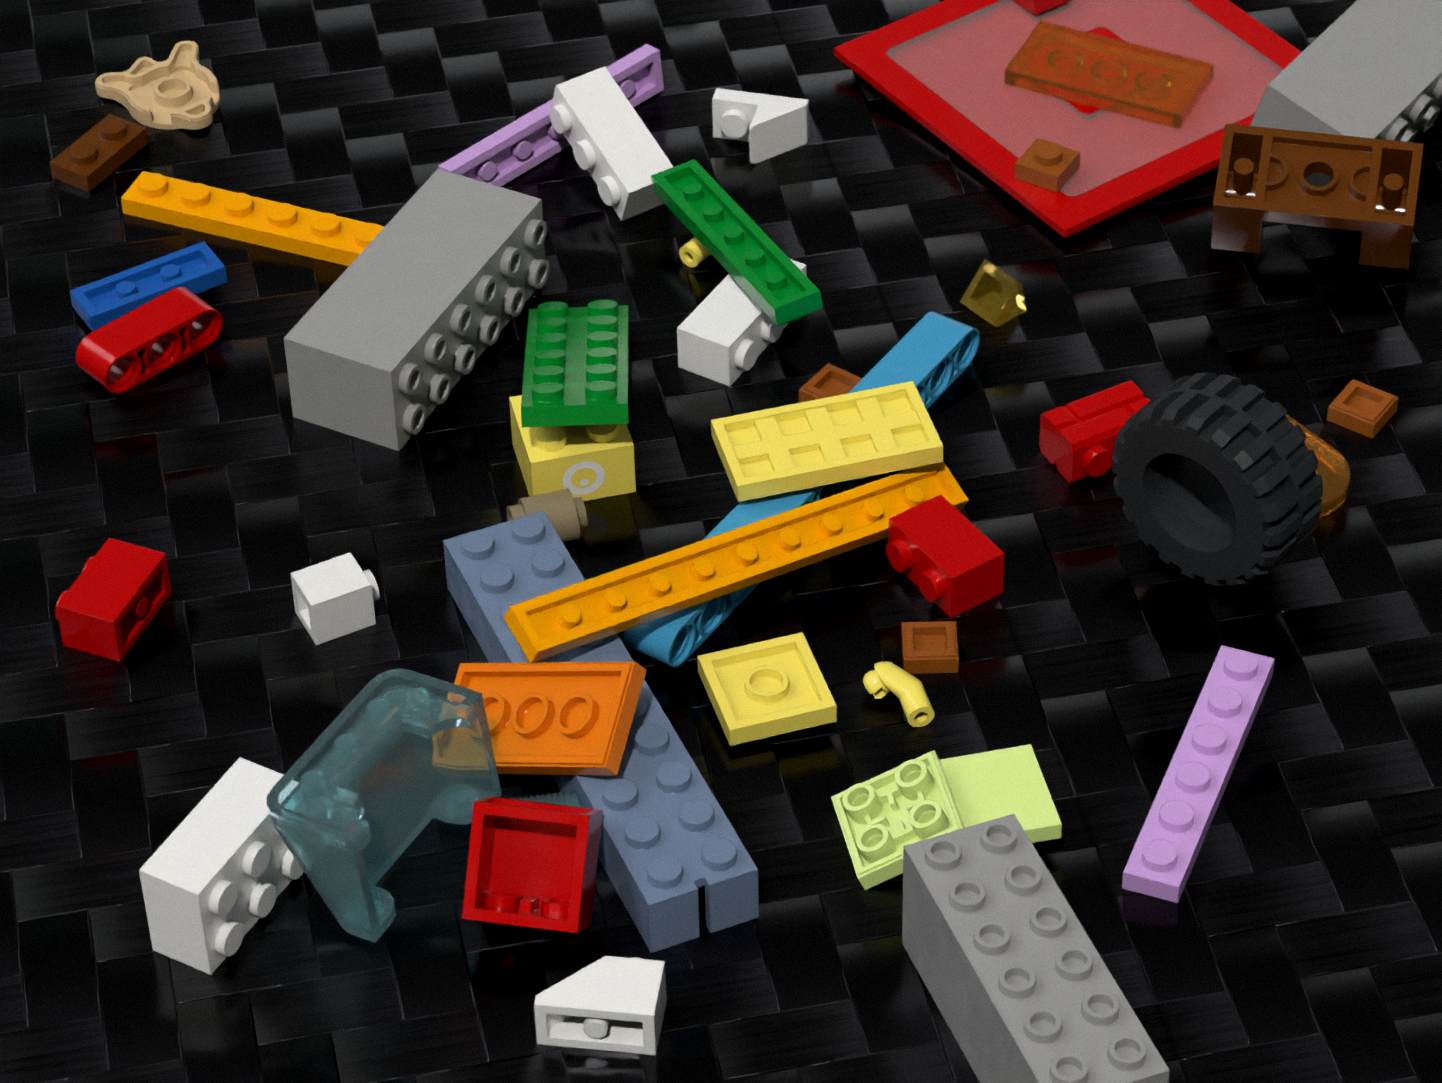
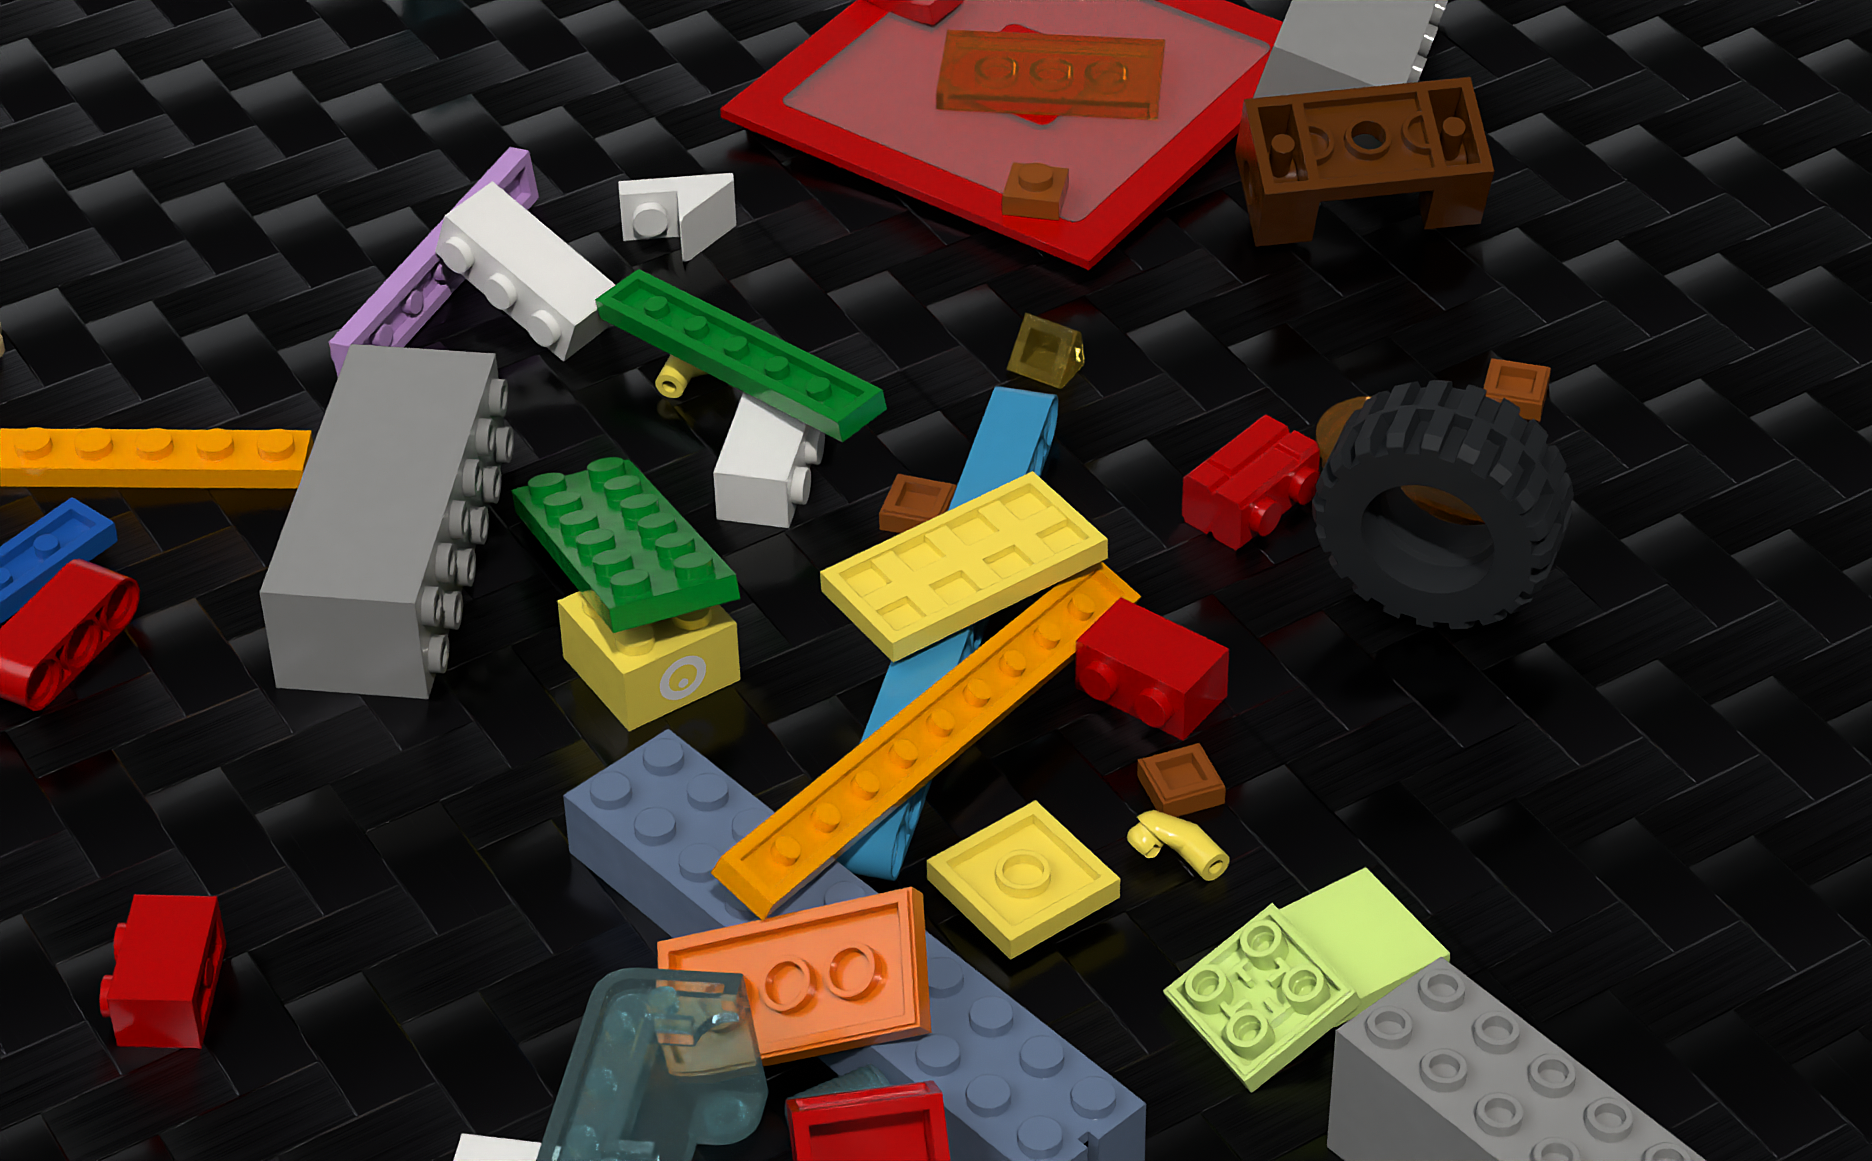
camera: 20 degrees left, 0 degrees up
white brick [290,552,380,645] -> none
dark tan brick [506,488,588,543] -> none
lavender plate [1122,645,1275,903] -> none

